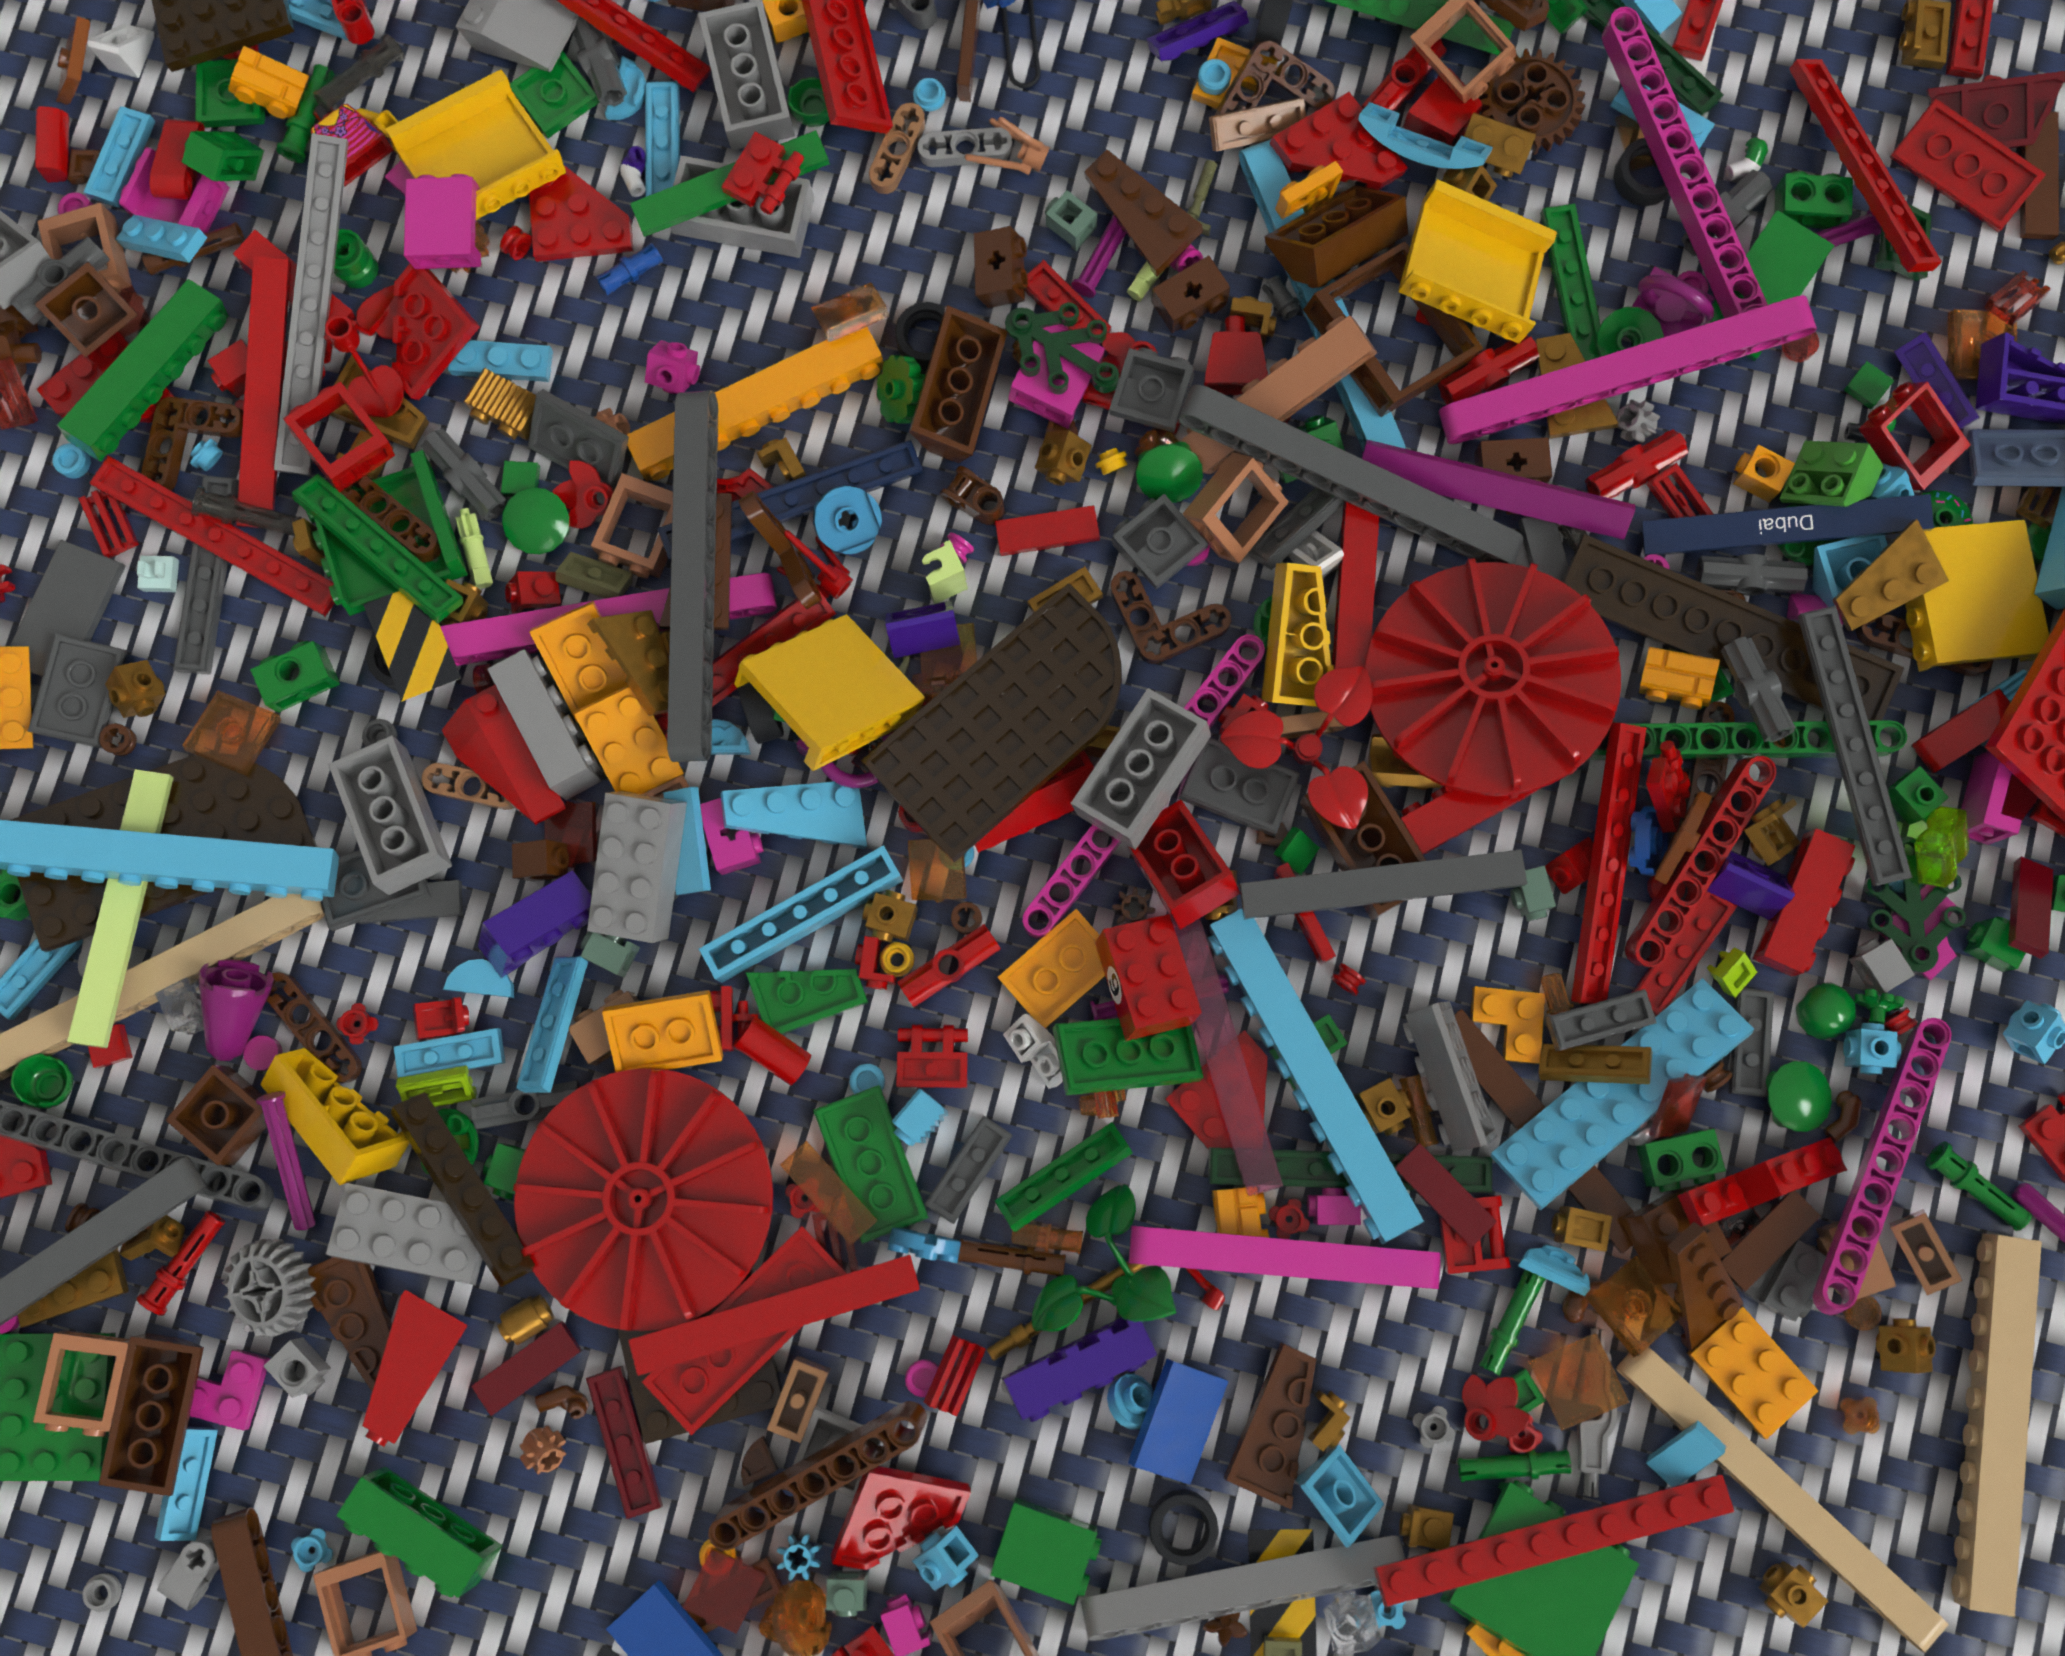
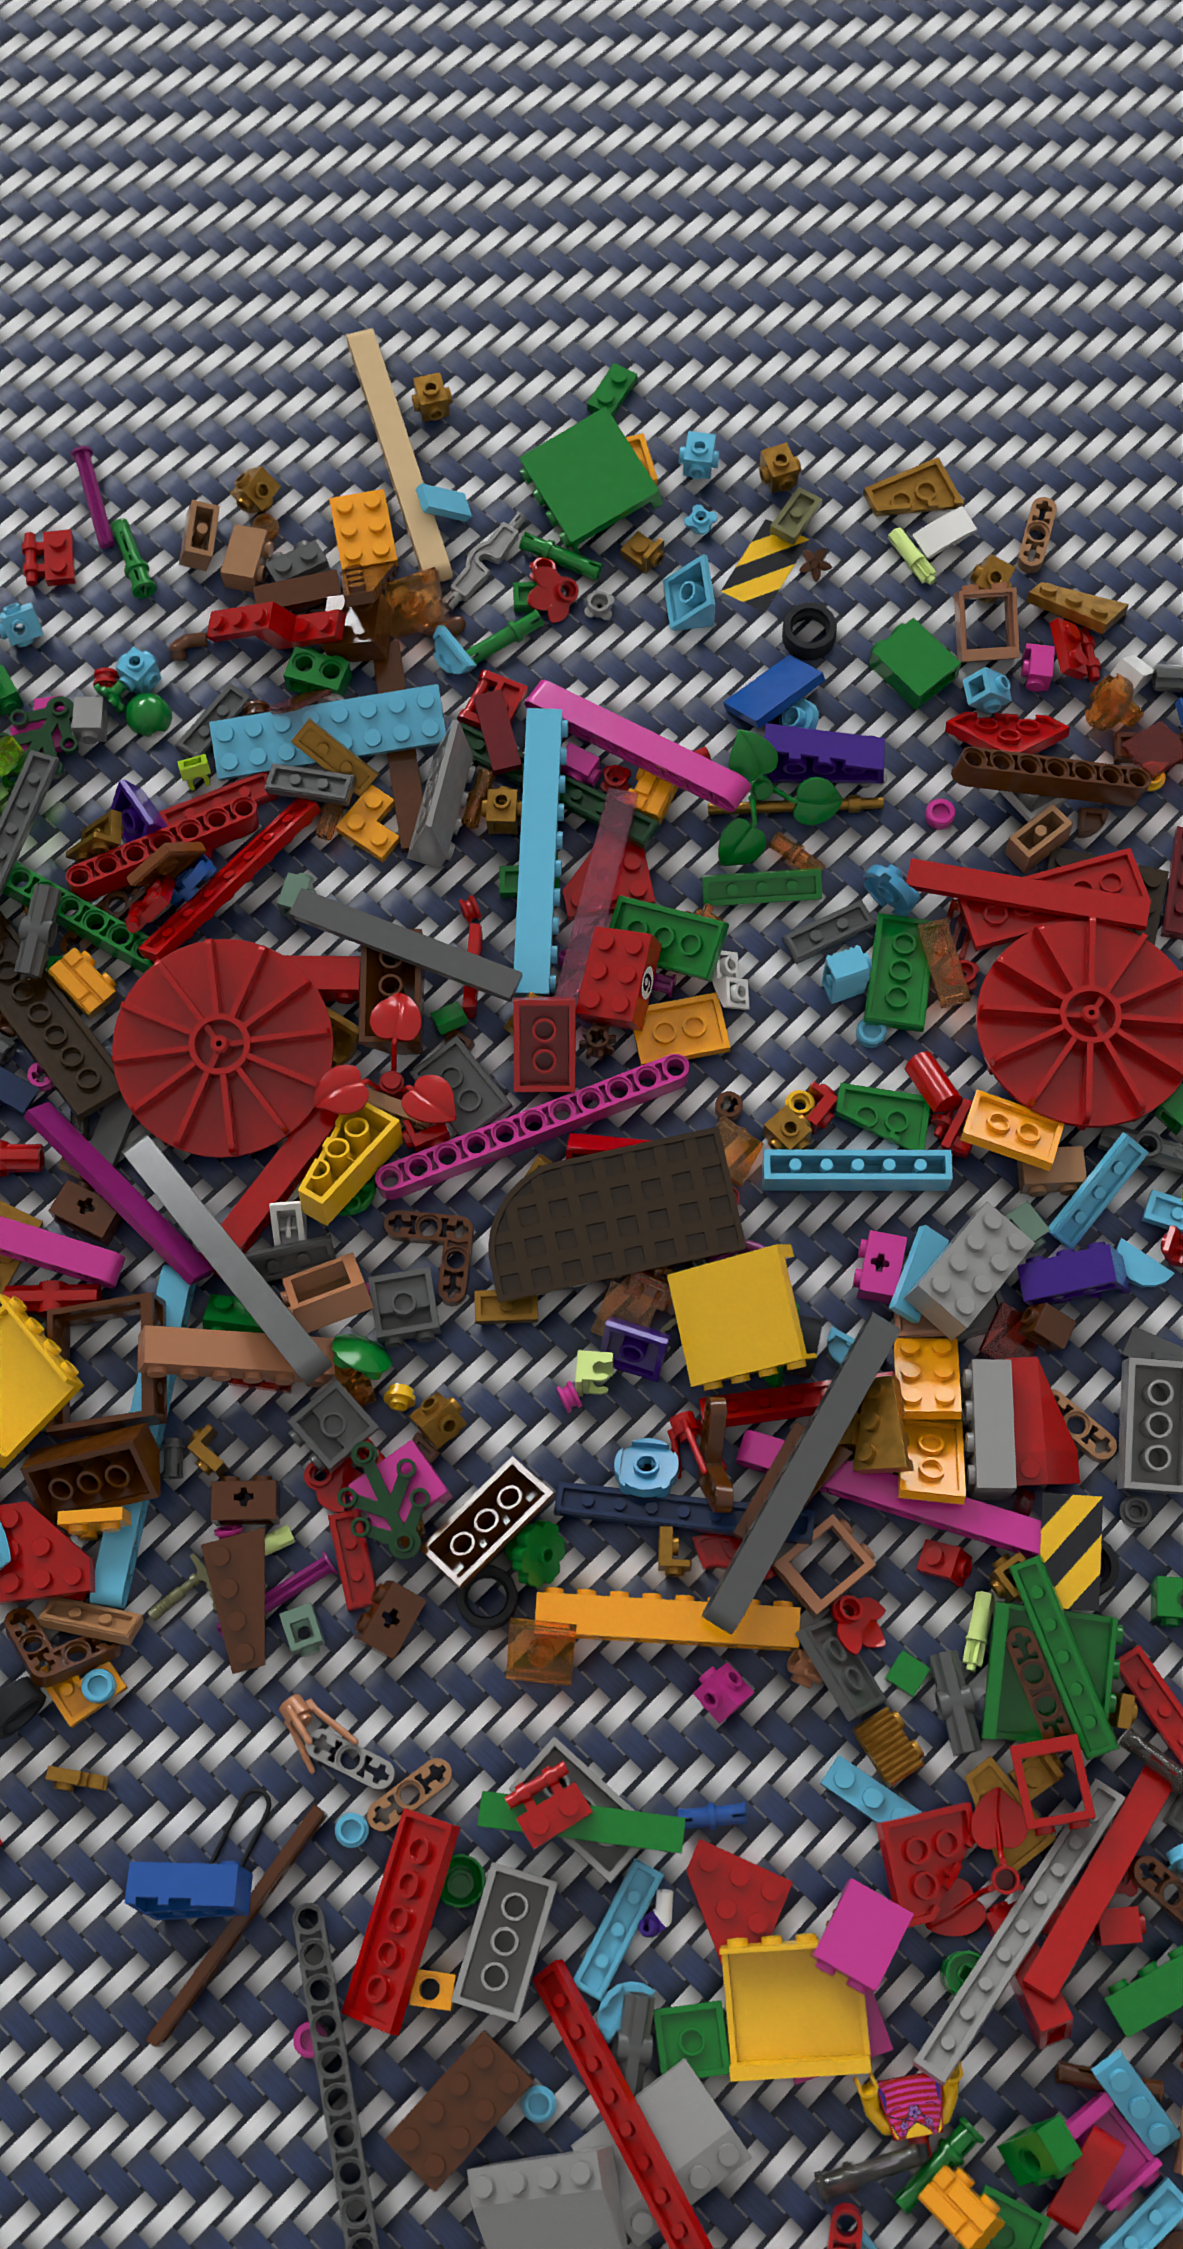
camera: 155 degrees left, 10 degrees down
red bush [500,226,532,261] -> none
green dish [502,487,570,555] -> none
olive plate [556,552,633,599] -> none
medium azure wing [720,782,867,849] -> none
medium azure gear [777,1533,822,1581] -> none
sand green brick [826,1571,868,1617] -> none
red plate [896,1024,968,1088] -> none
red piece [897,924,1001,1008] -> none
red tile [923,1335,986,1416] -> none
reddish brown piece [939,466,1005,525] -> none
reddish brown pin [958,1238,1066,1276] -> none
red tile [995,505,1100,556] -> none
light grey brick [1071,688,1211,850] -> none
light grey beam [1081,1536,1405,1641] -> none
dark purple plate [1147,0,1249,62] -> none
red torso [1204,315,1268,395] -> none
reddish brown wing [1223,1342,1316,1510] -> none
pearl gold bracket [1308,1390,1351,1452] -> none
clear brick [1323,1591,1381,1655] -> none
red plate [1373,1474,1735,1607] -> none
clear orange plate [1529,1333,1630,1431] -> none
red bracket [1545,837,1593,894] -> none
pearl gold bracket [1551,1206,1612,1252] -> none
red brick [1752,828,1856,977] -> none
green dish [1766,1061,1832,1132] -> none
dark pink beam [1813,1017,1952,1315] -> none
clear orange plate [1840,1396,1880,1435] -> none
tan brick [1951,1234,2042,1617] -> none

